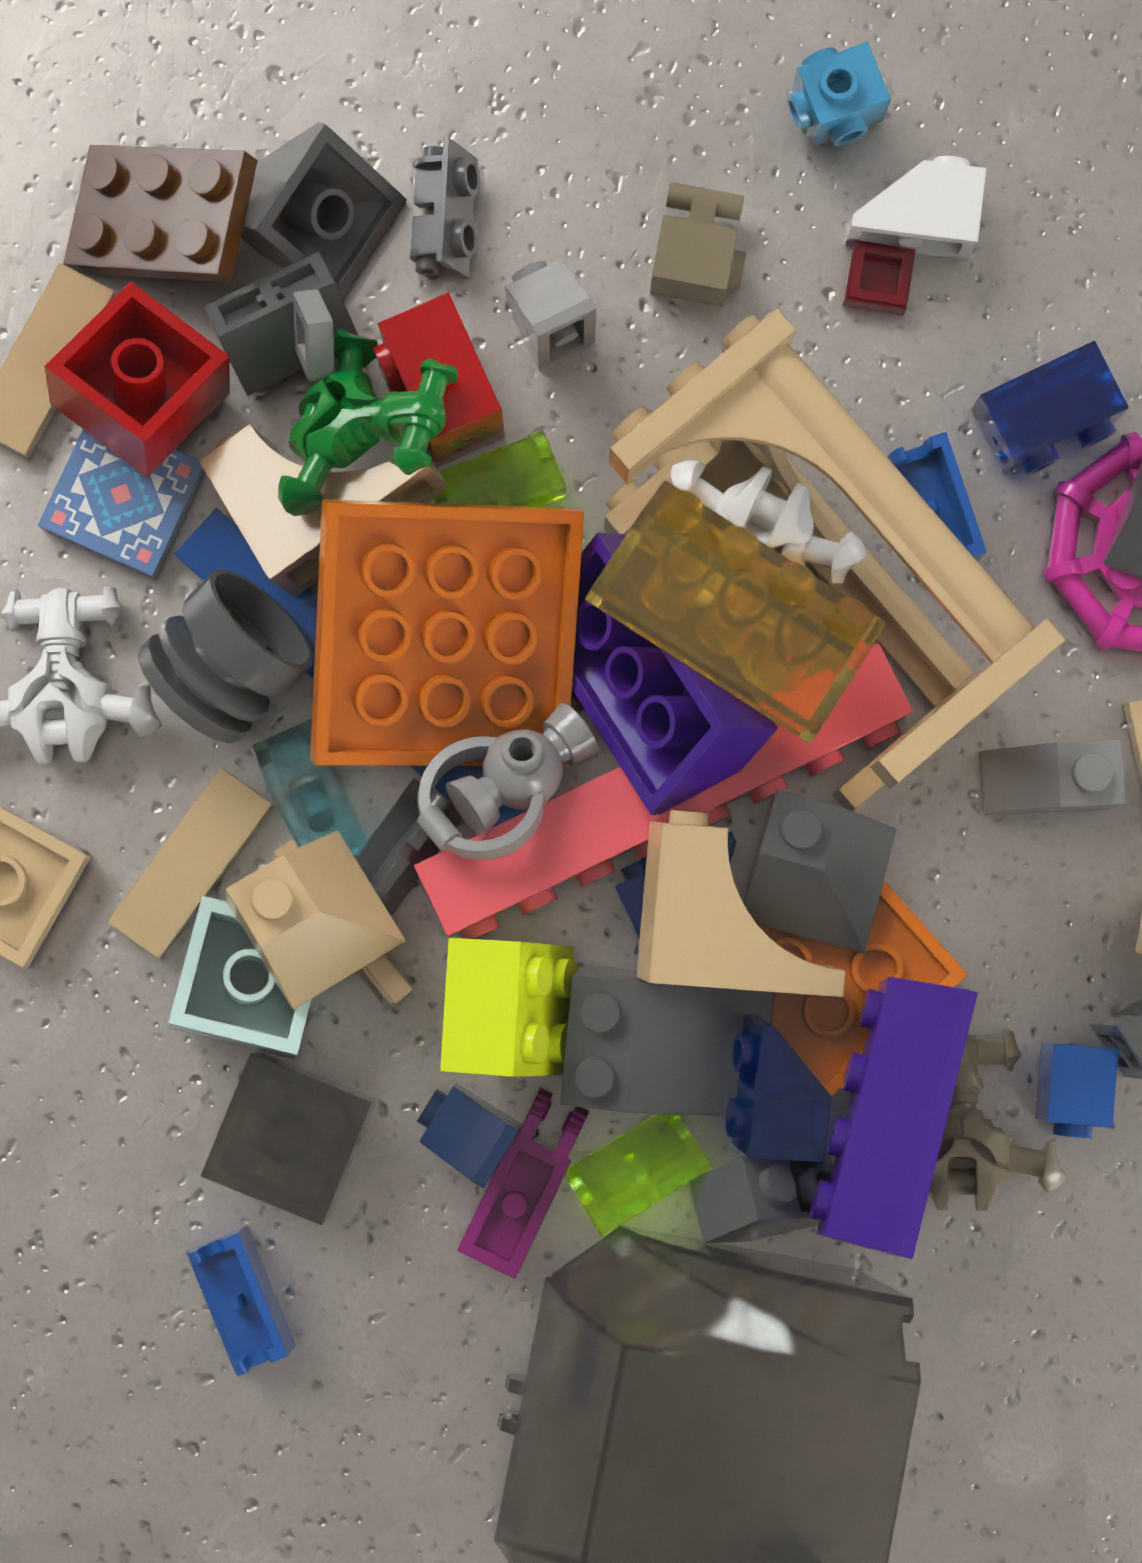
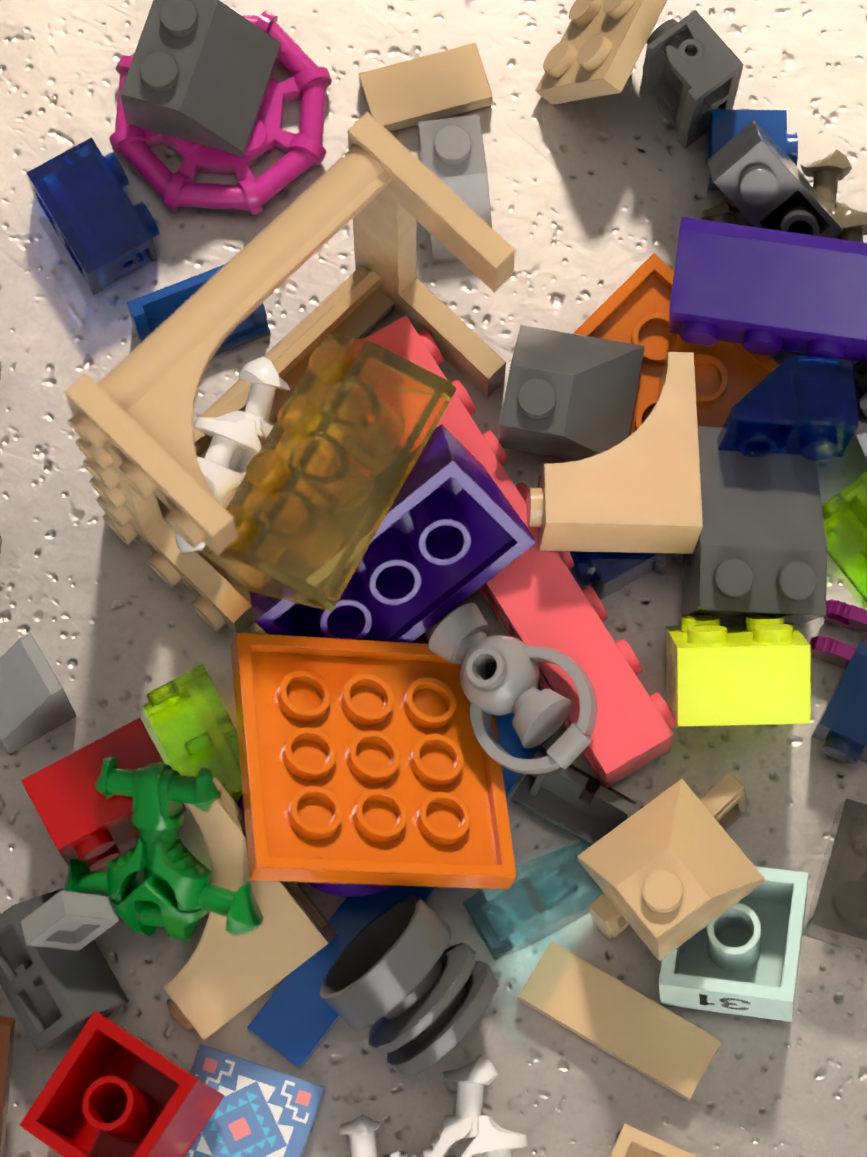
camera: 95 degrees left, 10 degrees down
none -> dark grey slope [707,119,844,238]

